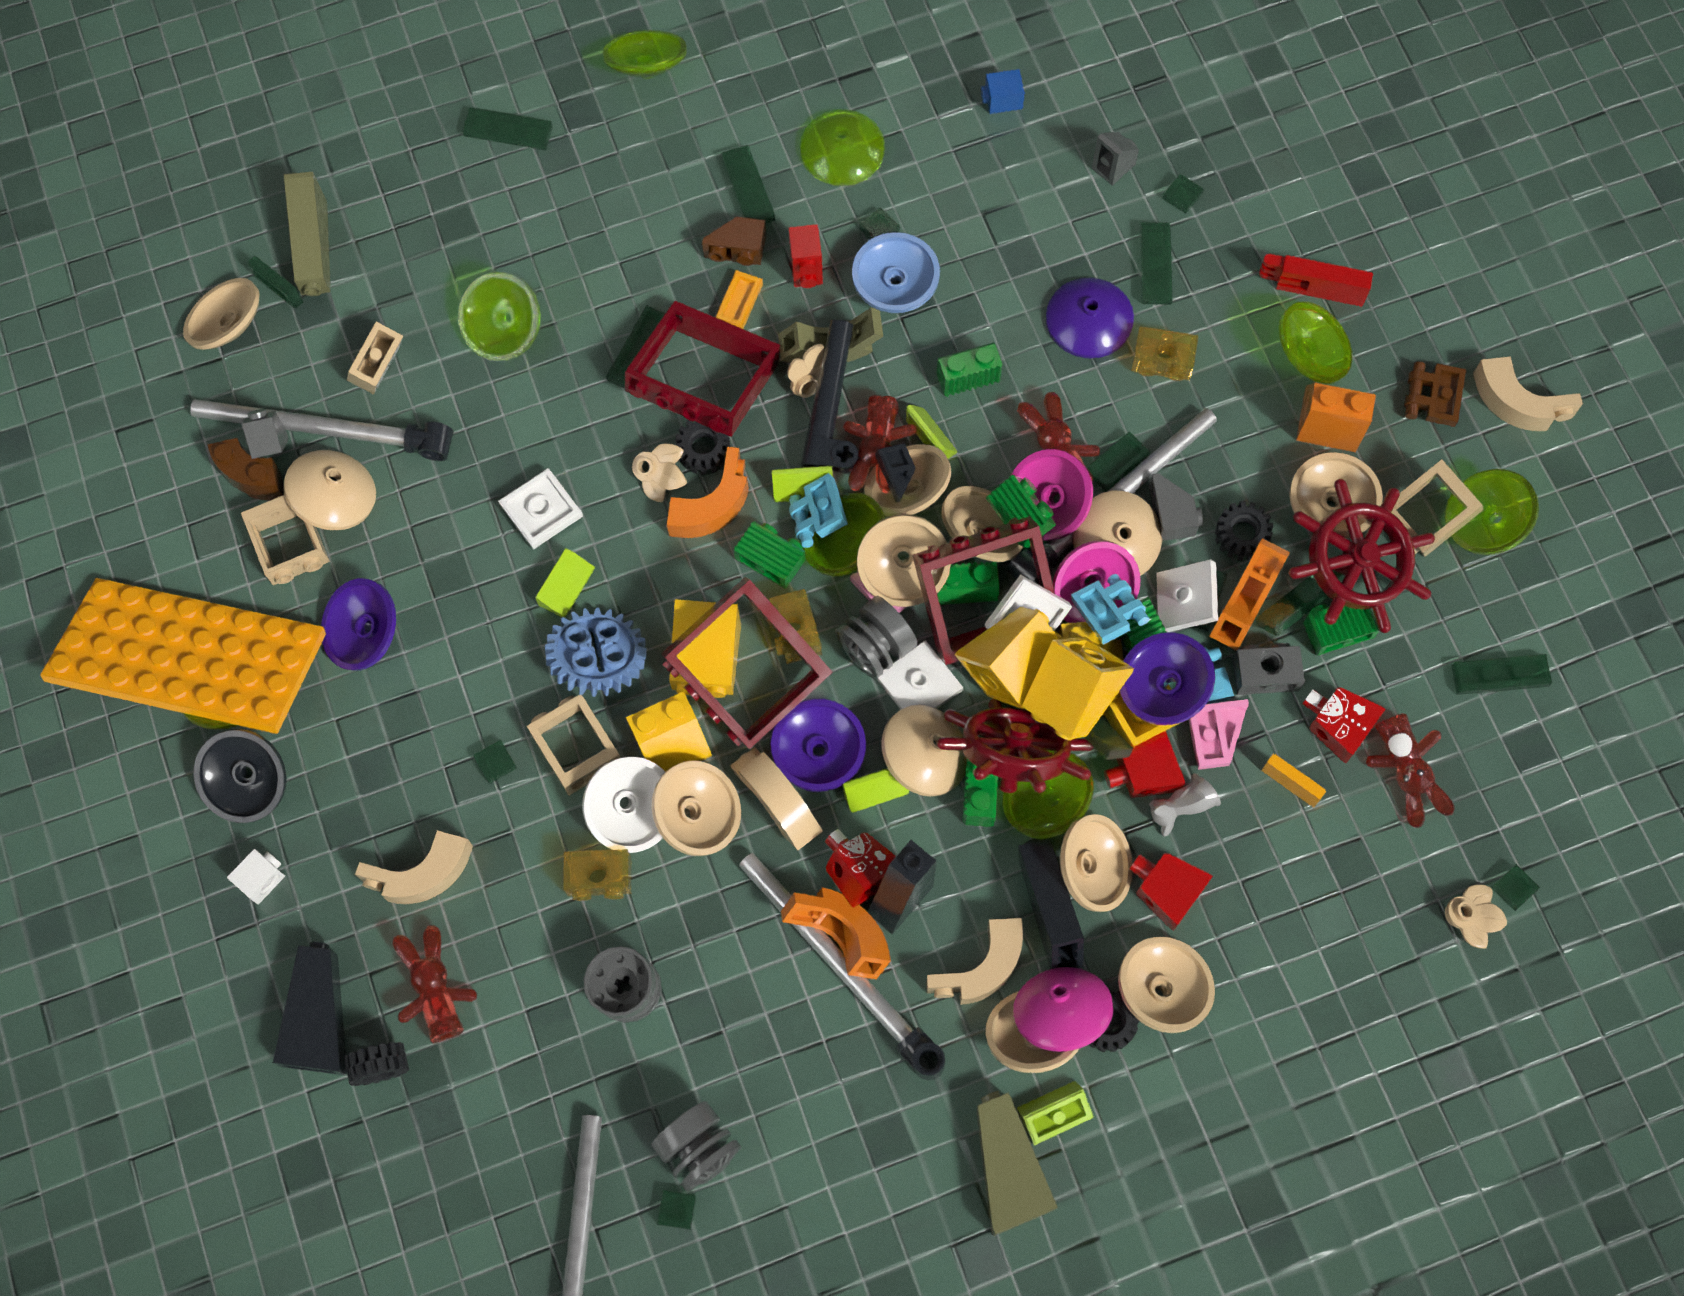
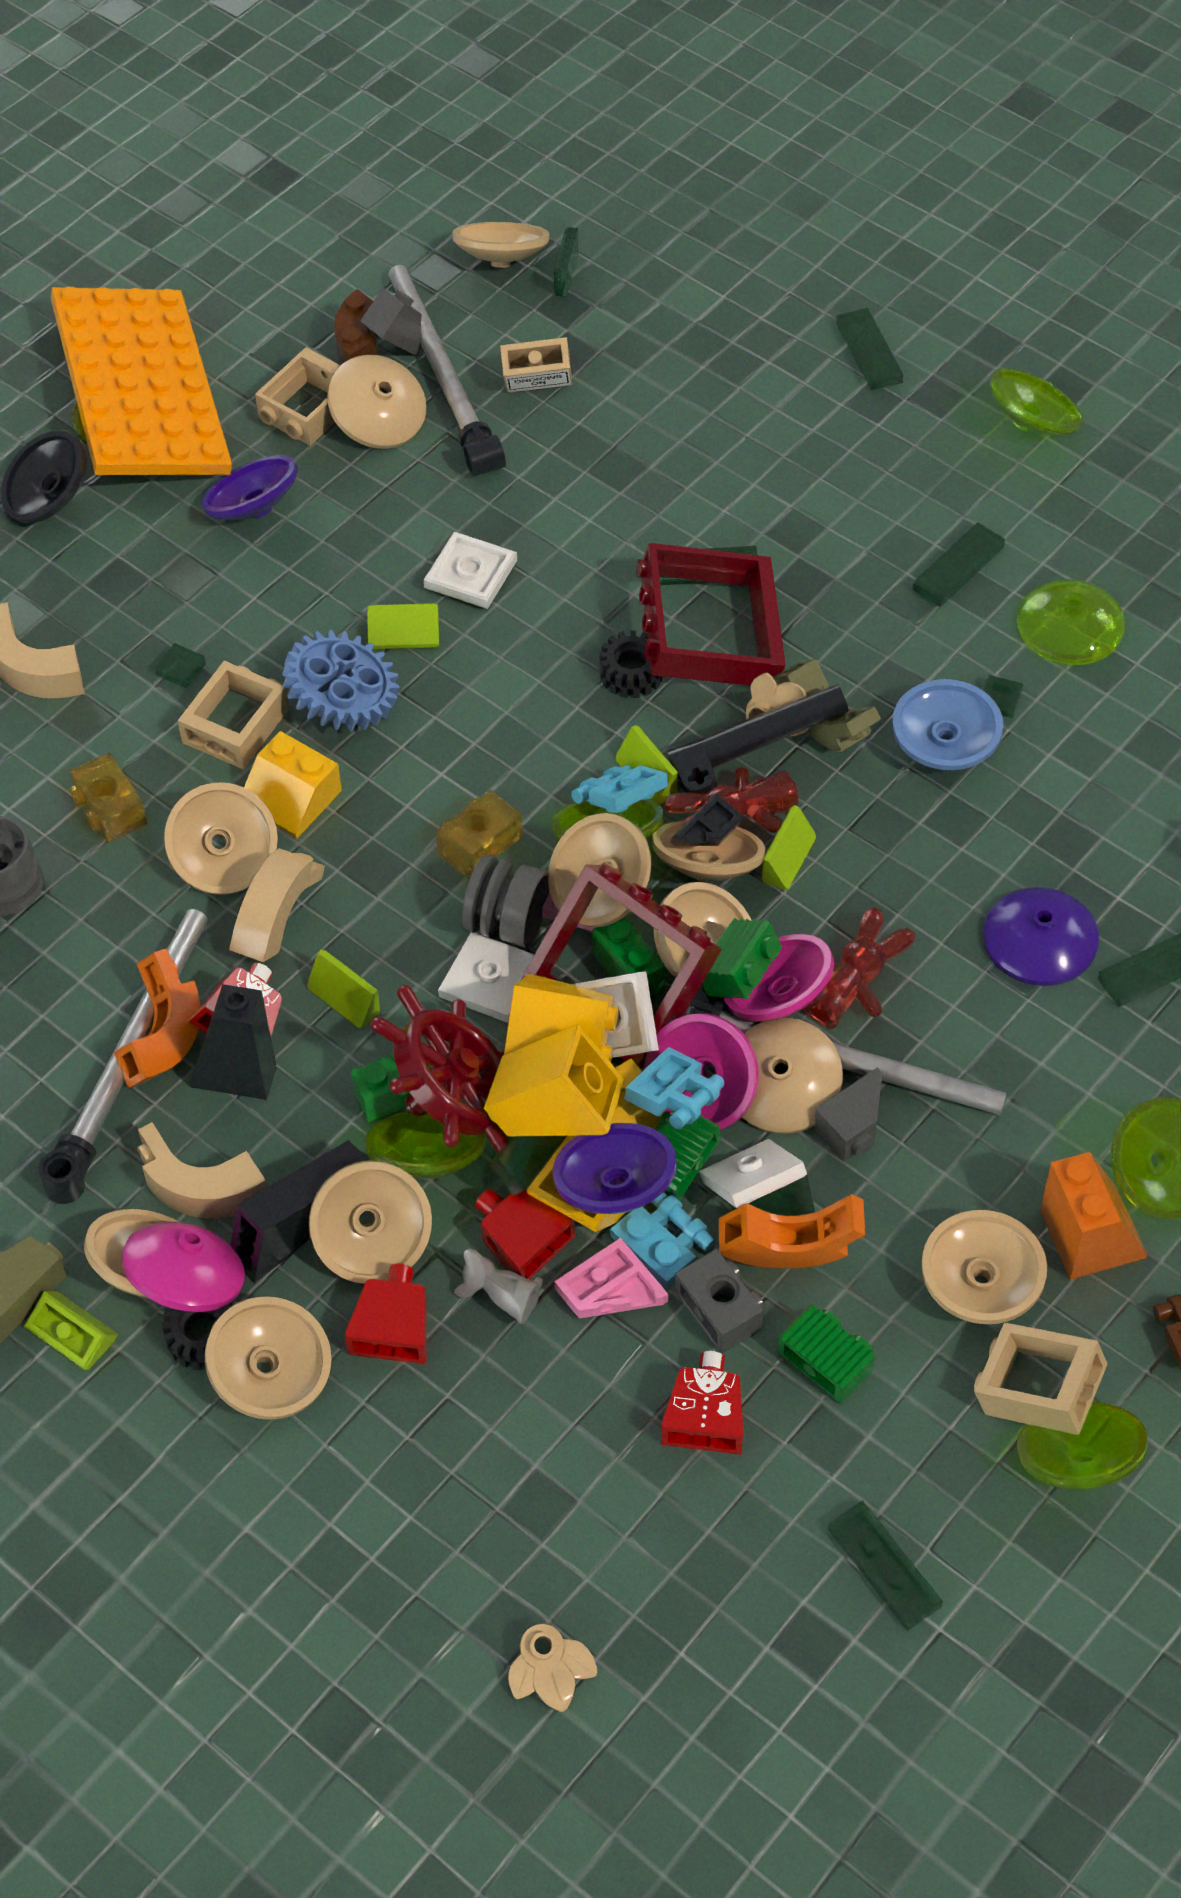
camera: 60 degrees right, 15 degrees down
olive slope [284,171,331,296] -> none
clear neon green dish [458,272,541,361] -> none
white dish [582,757,665,853] -> none
tan plate [632,444,687,502] -> none
dark red window [661,577,833,749] -> none
orange arch [667,447,749,538] -> none
yellow slope [669,599,741,698] -> none
reddish brown slope [702,217,767,266] -> none
light orange tile [715,270,763,329] -> none
green brick [734,521,806,589] -> none
dark purple dish [771,699,866,792] -> none
red brick [788,224,823,288] -> none
tan dish [882,705,967,796] -> none
green brick [936,342,1002,397] -> none
clear green tile [1086,431,1150,492] -> none
clear yellow brick [1131,326,1198,381] -> none
black tyre [1215,501,1274,561] -> none
clear green tile [1255,570,1344,636] -> none
light orange tile [1261,754,1326,808] -> none
dark red piece [1289,479,1435,633] -> none
clear red animal [1366,713,1455,828] -> none
clear green tile [1491,864,1540,911] -> none

